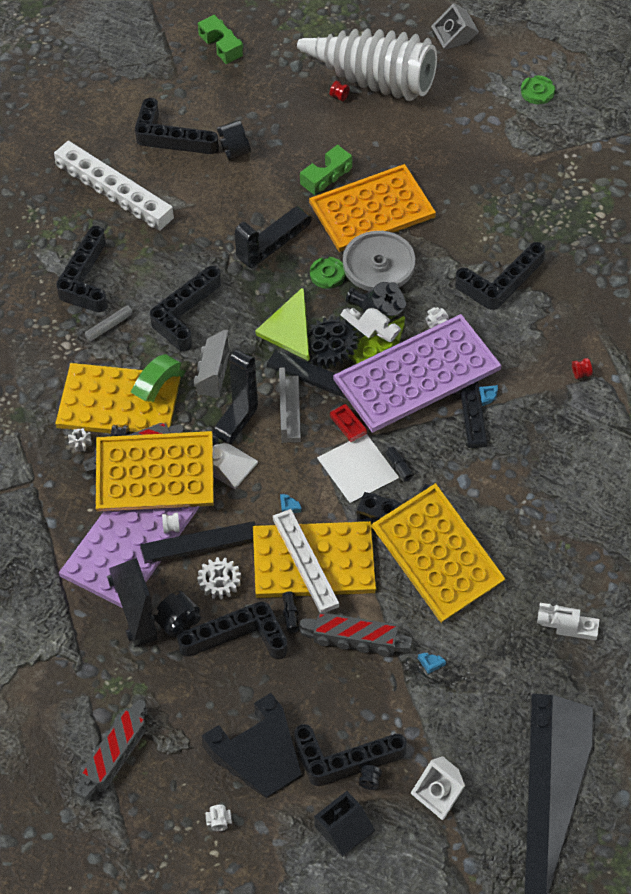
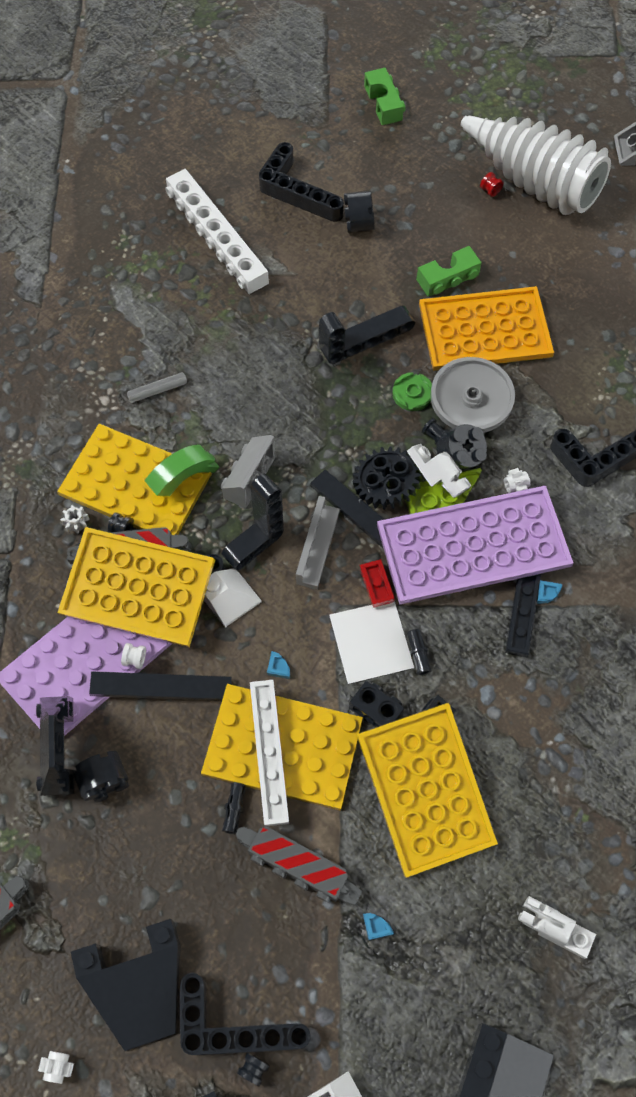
camera: 15 degrees right, 10 degrees up
black beam [56,225,107,312] -> none
black beam [150,266,221,351] -> none
black beam [177,601,287,659] -> none
white gear [197,557,241,599] -> none
lime tile [255,288,310,361] -> none

